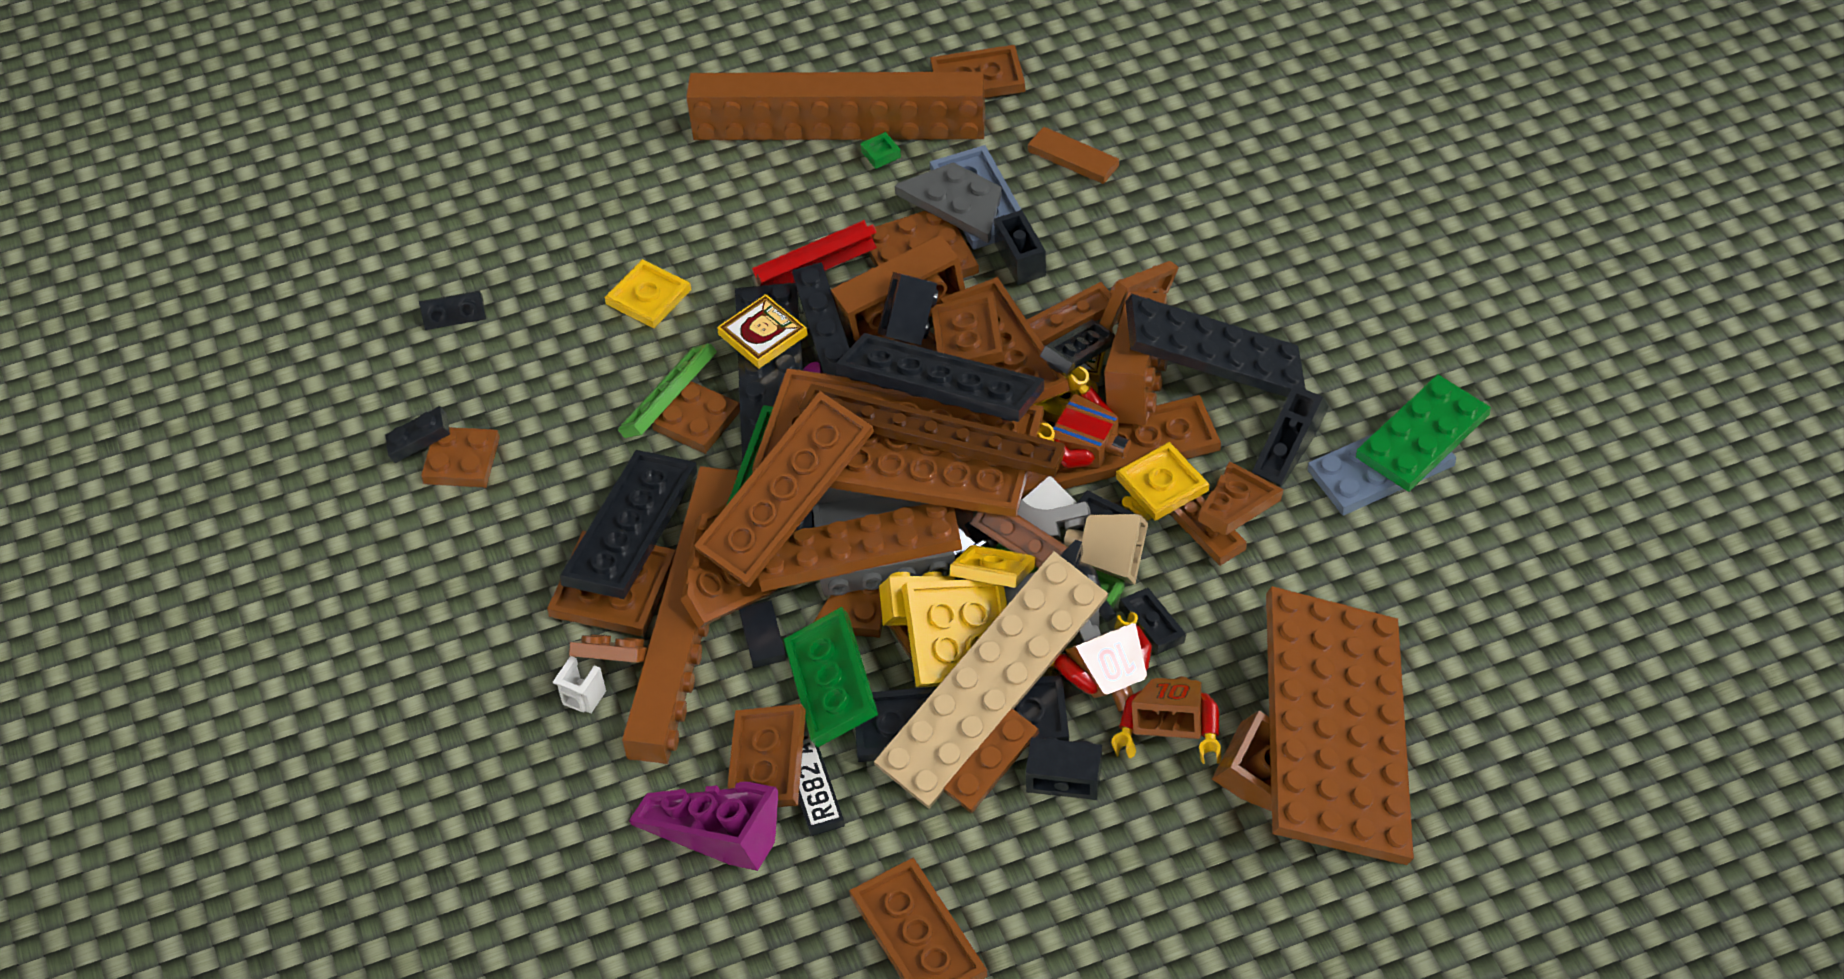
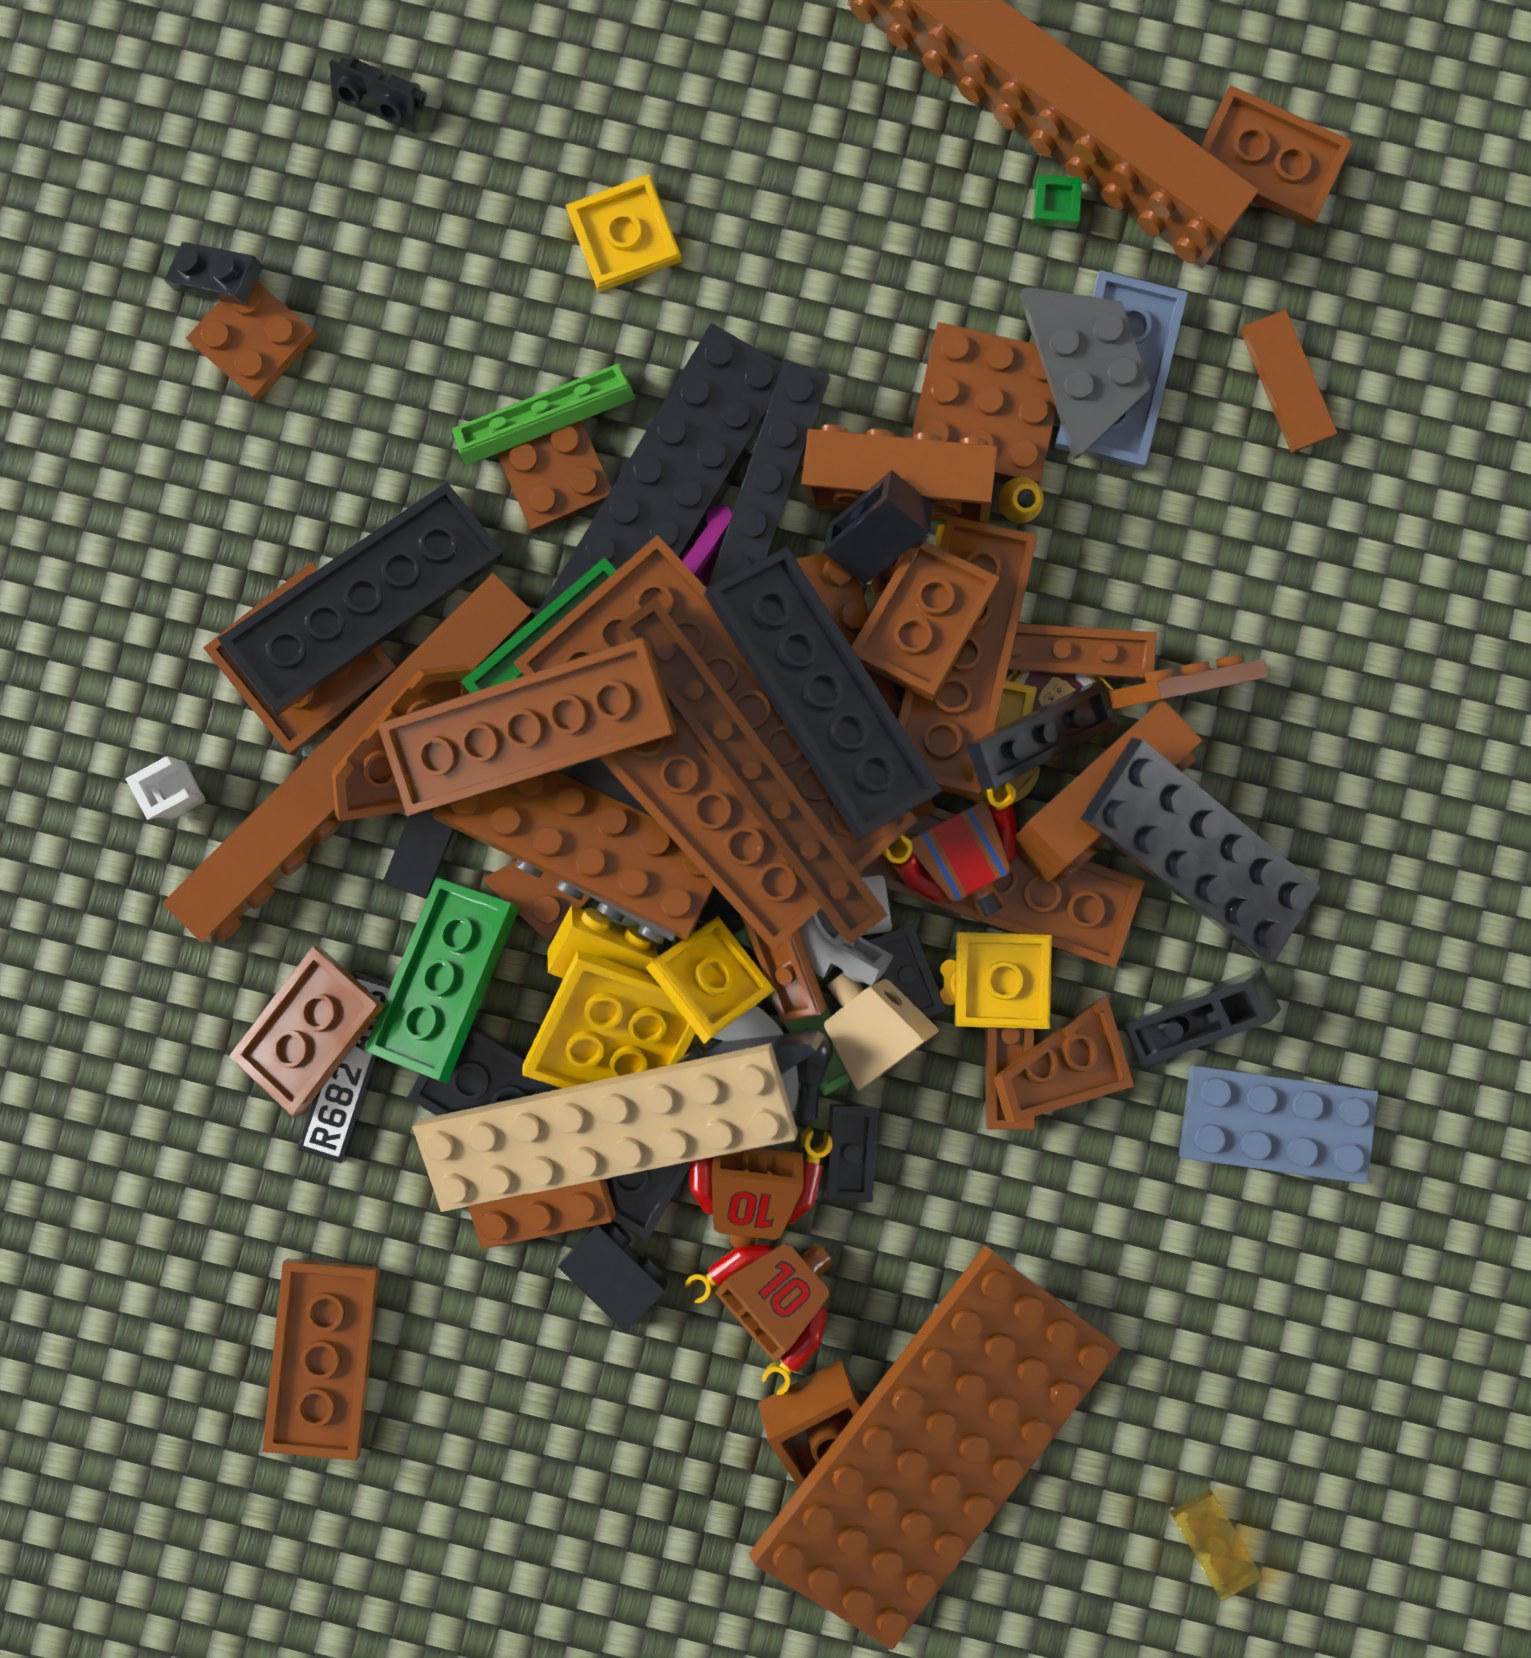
camera: 30 degrees right, 35 degrees up
plate [569,634,649,663] -> none
magenta wedge [629,782,778,871] -> none
tile [717,294,808,369] -> none
red fence [752,220,877,286] -> none
black brick [994,210,1046,285] -> none
green plate [1356,374,1491,492] -> none
none -> yellow cone [998,477,1044,523]
none -> clear yellow plate [1170,1488,1262,1602]

